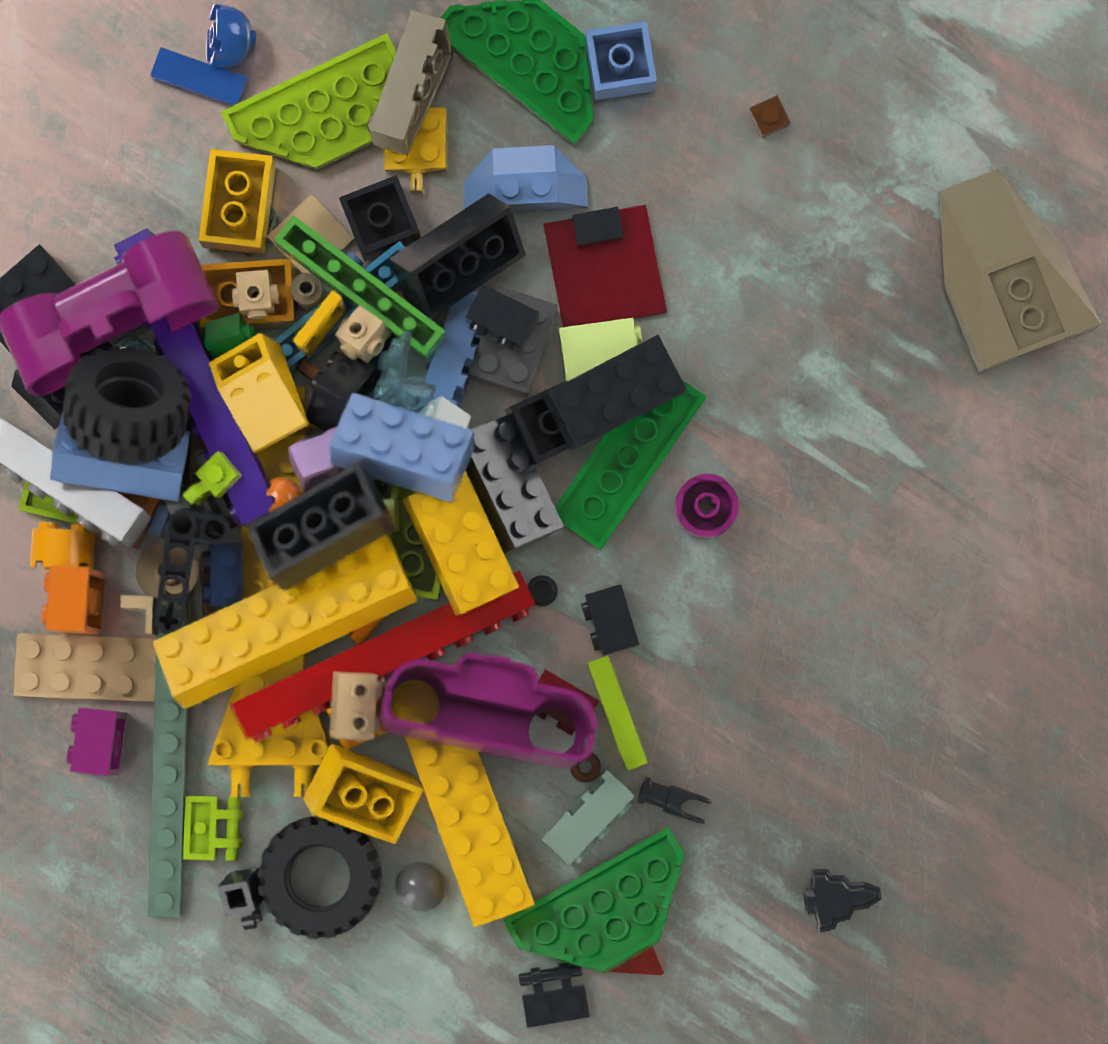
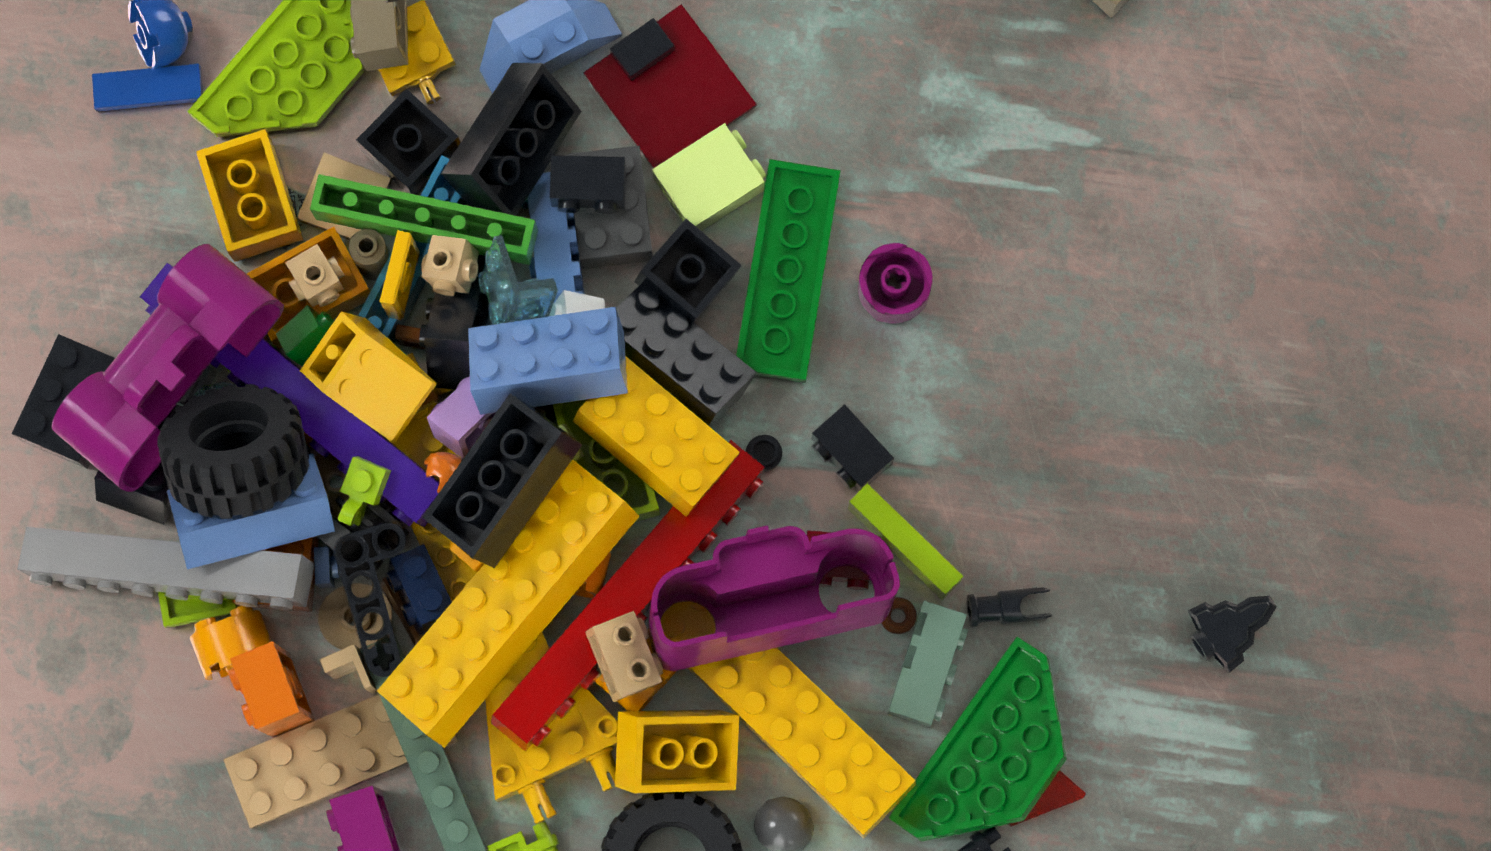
camera: 20 degrees left, 5 degrees down
black brick [542,334,687,451] -> none

